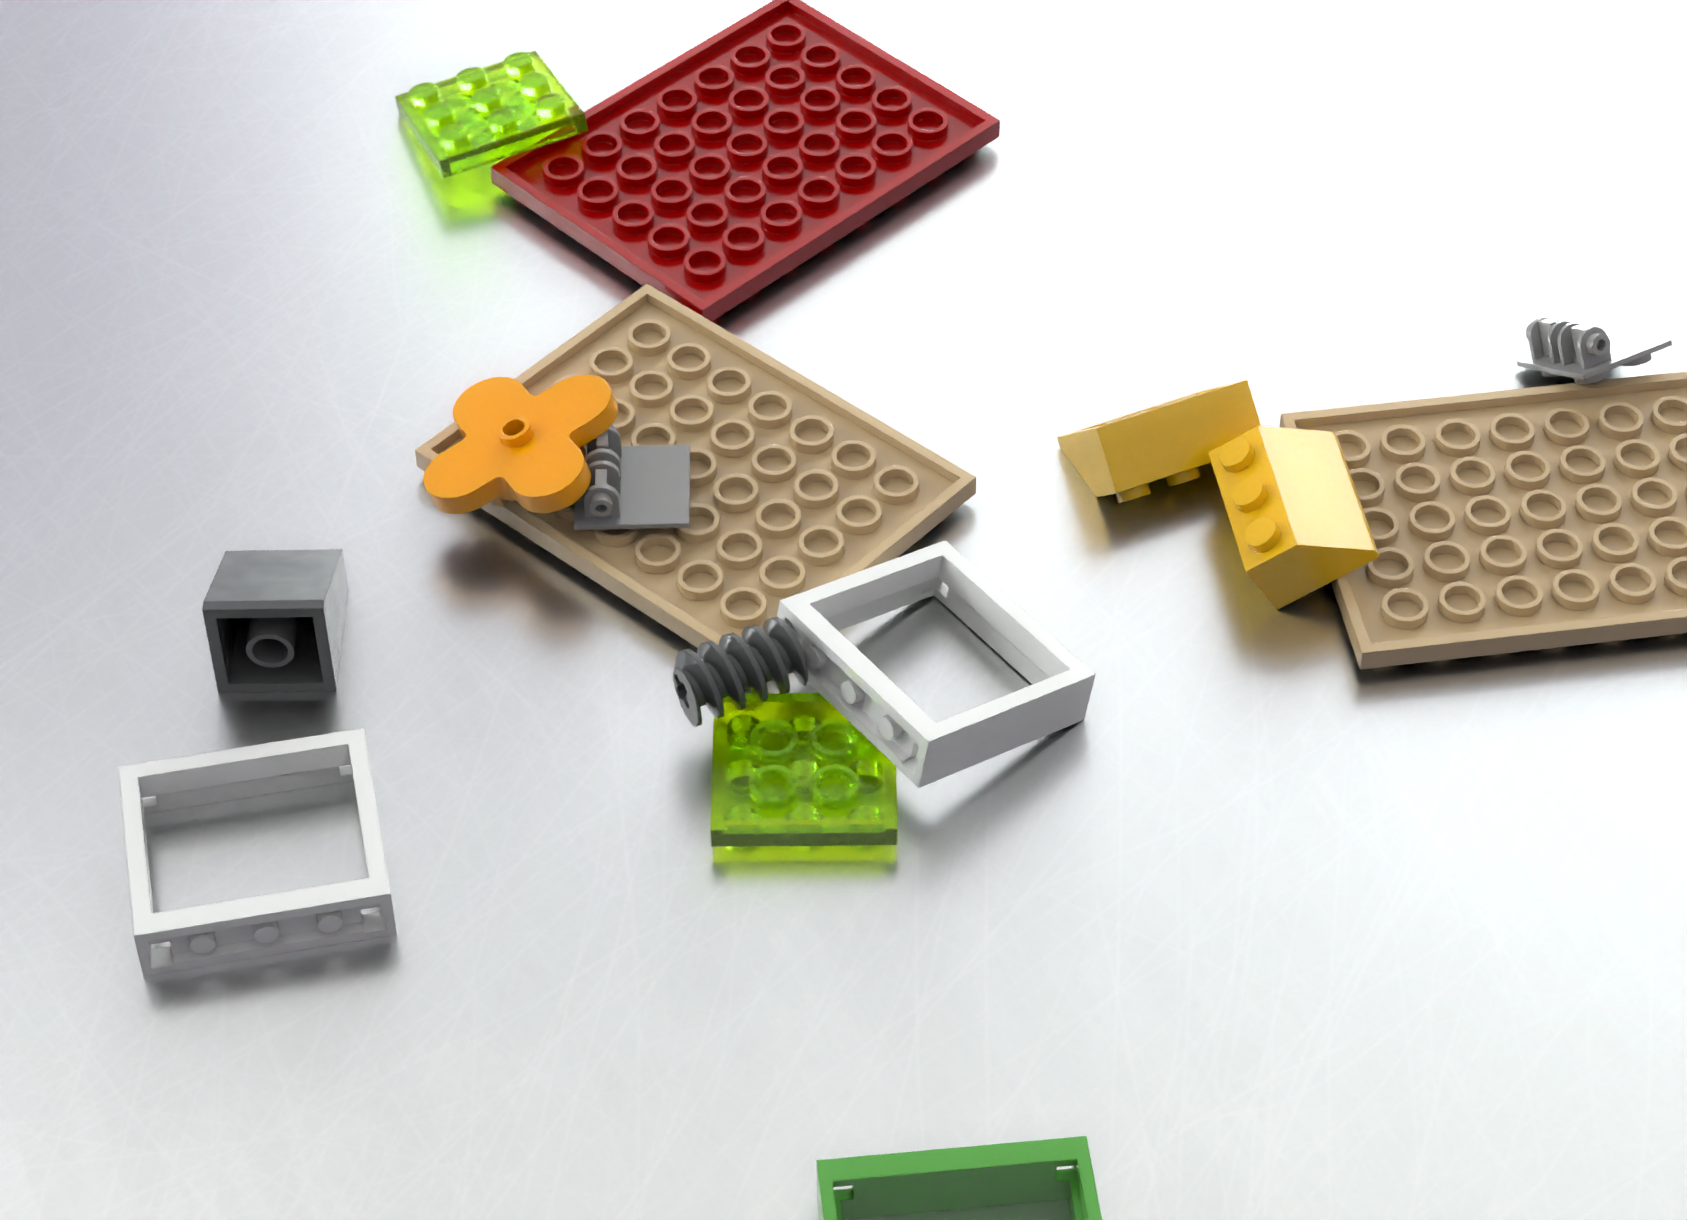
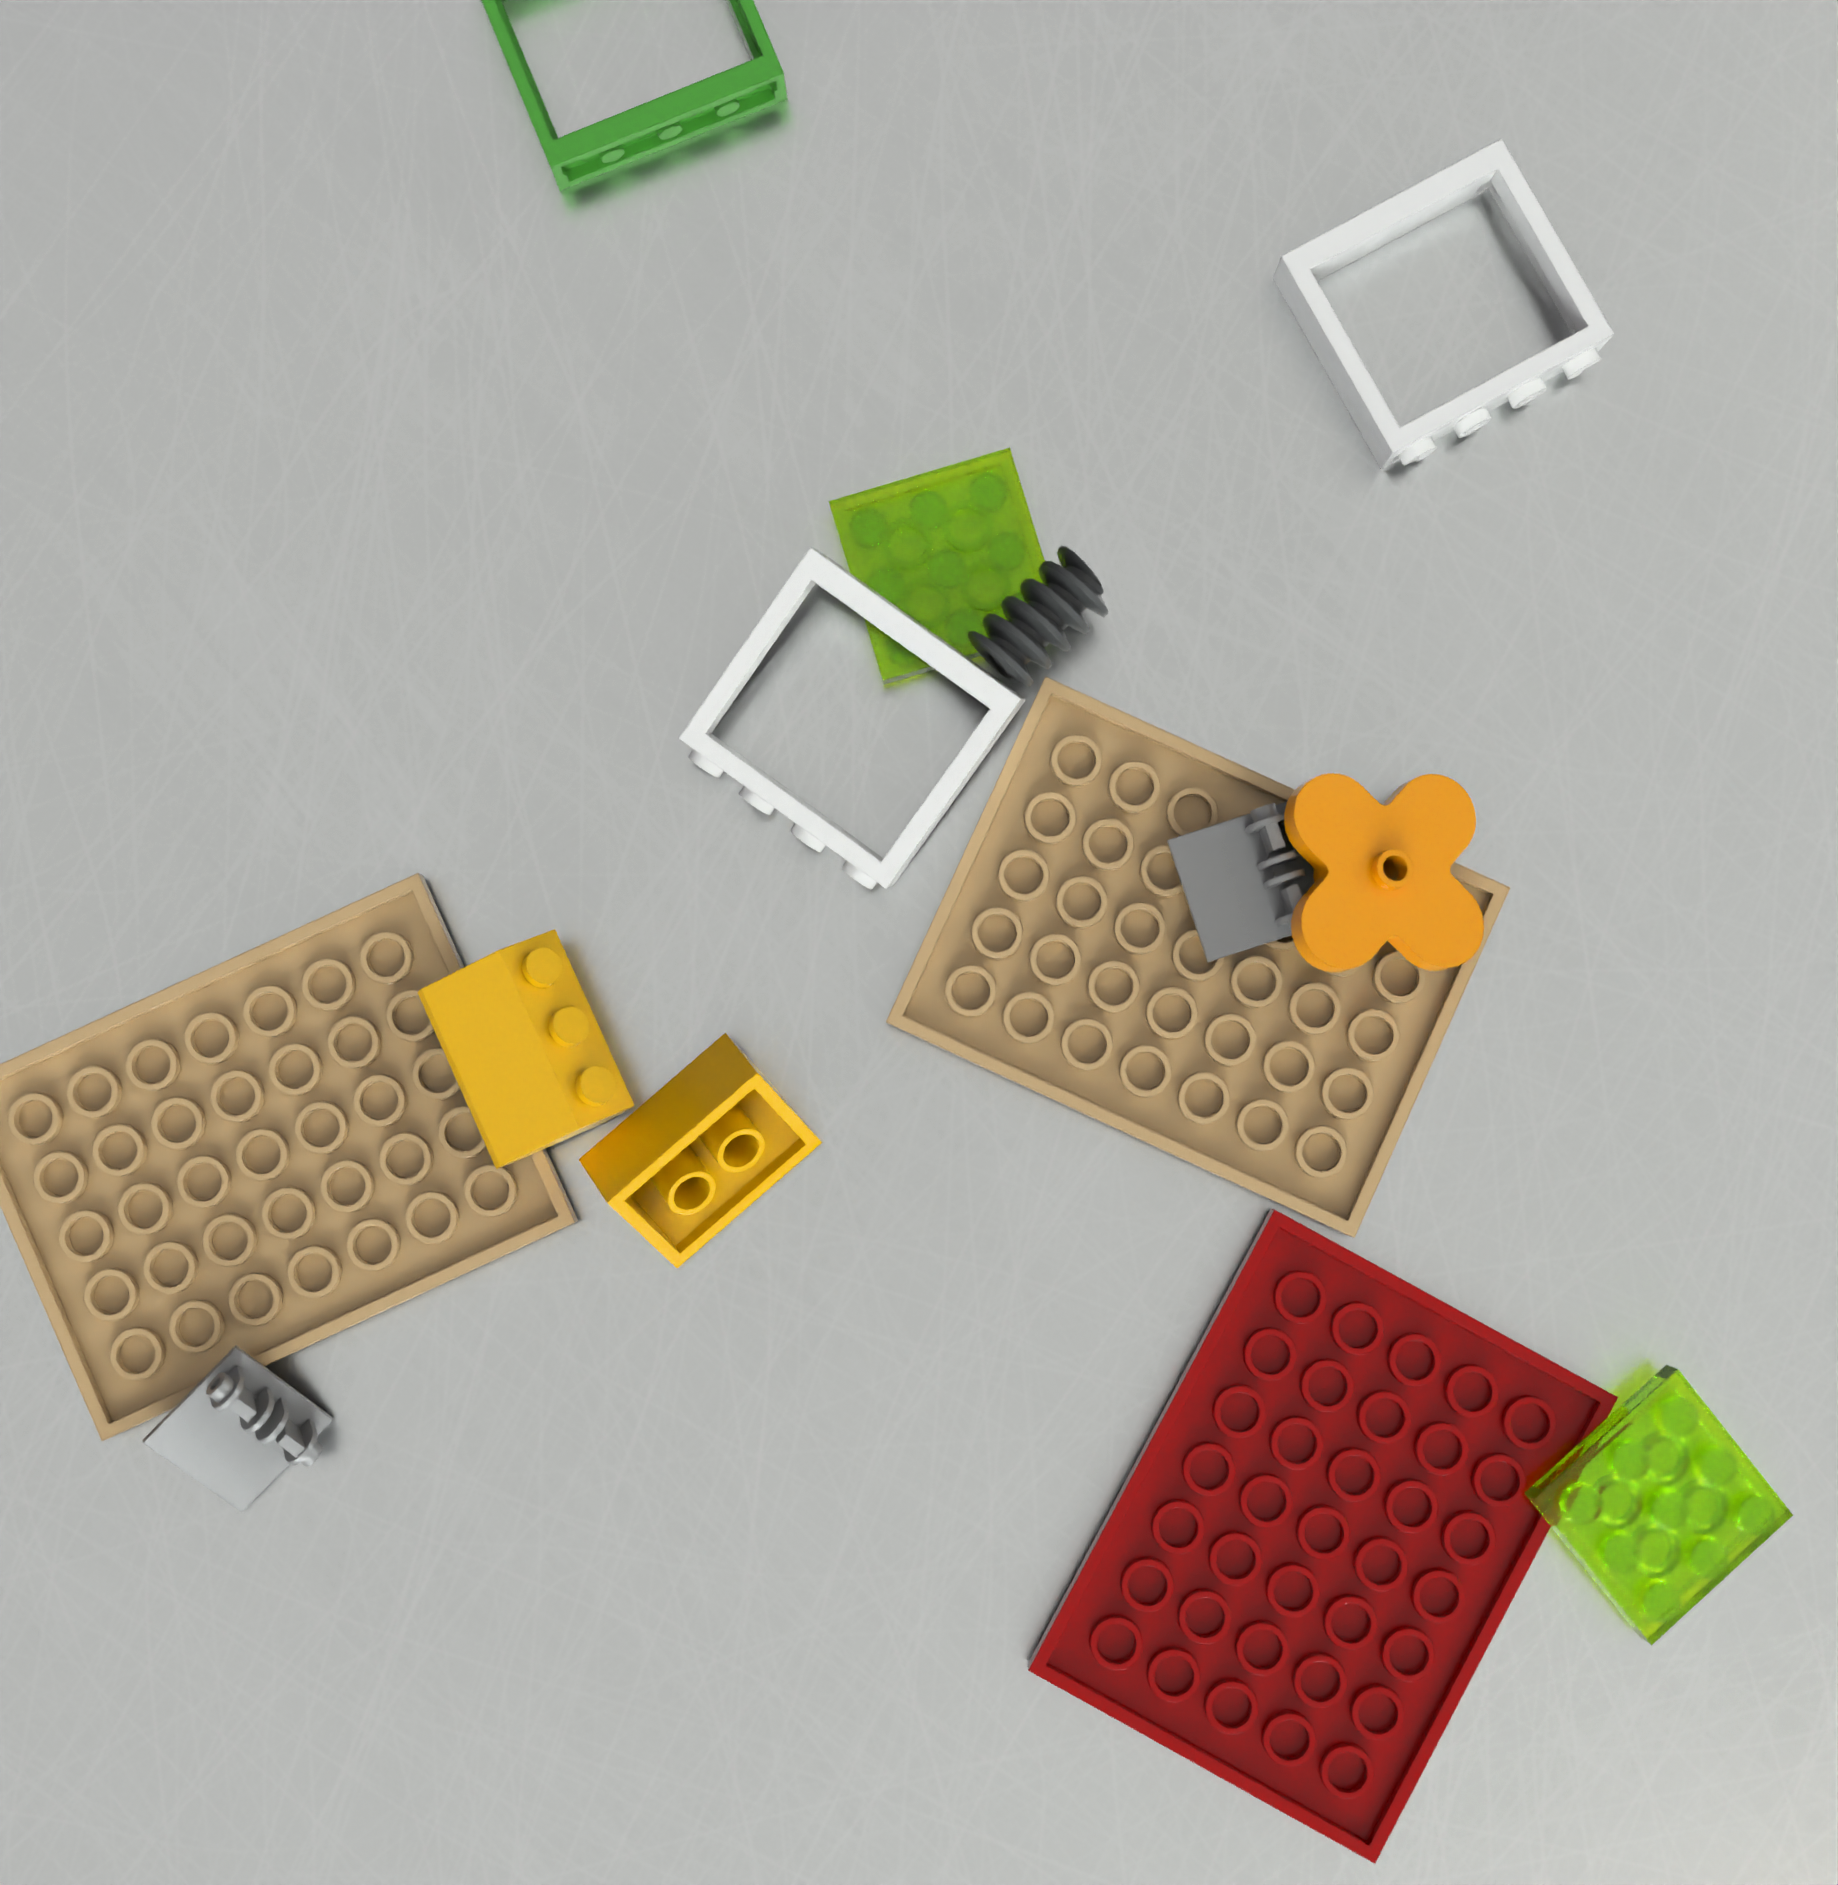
camera: 165 degrees right, 40 degrees up
dark grey slope [202,549,349,693] -> none

